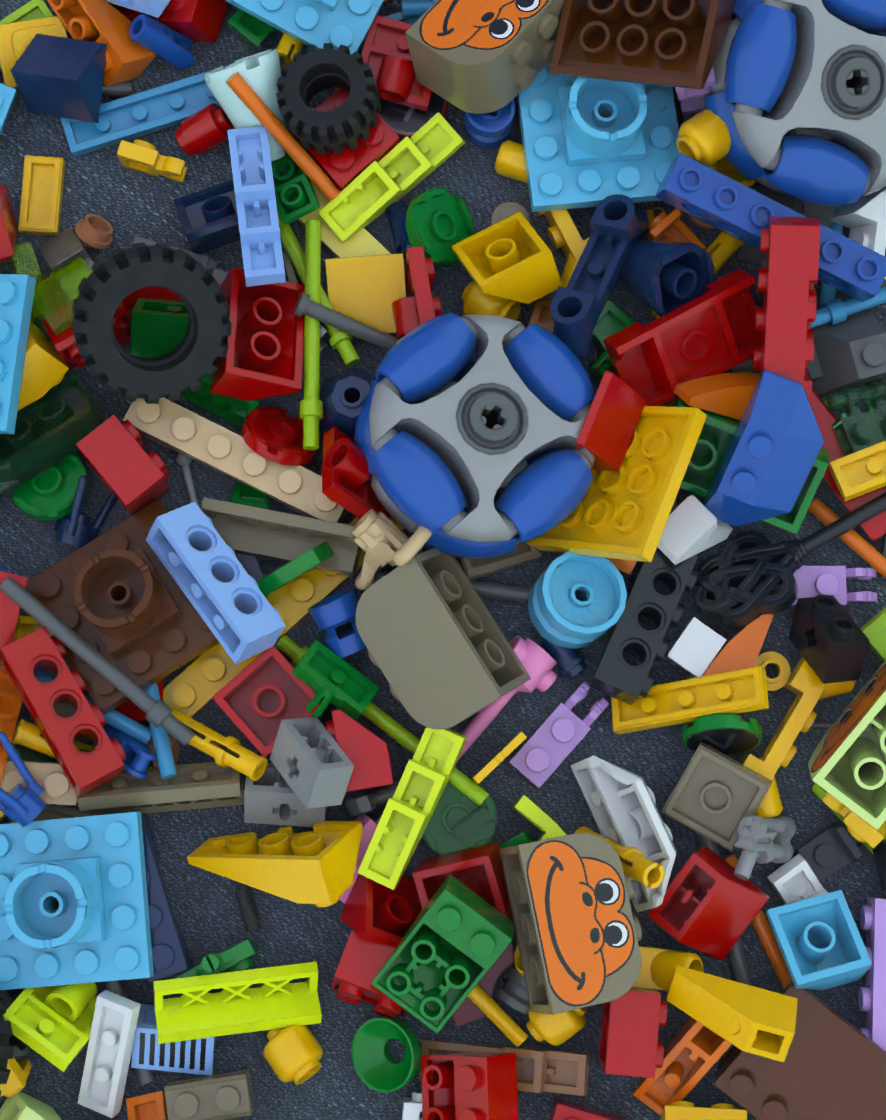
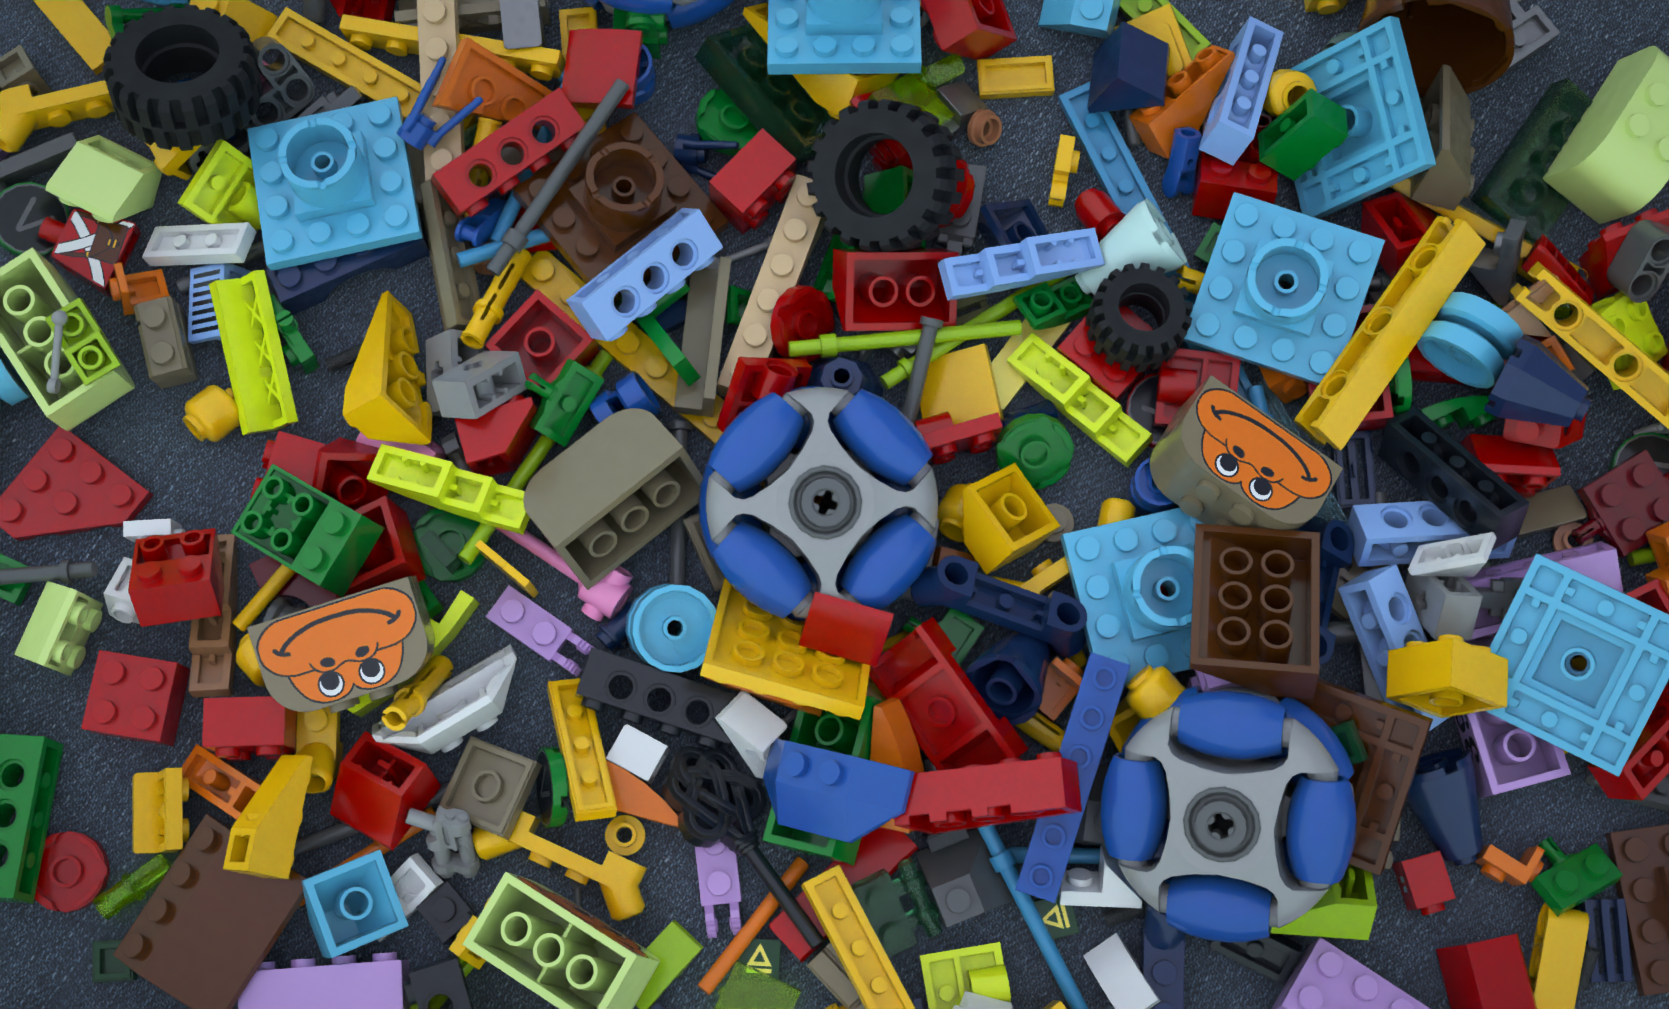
camera: 90 degrees right, 5 degrees down
orange bar [226,72,340,201] -> none
tan piece [350,509,433,590] -> none
green piece [351,1016,421,1093] -> none
black brick [788,595,870,684] -> none

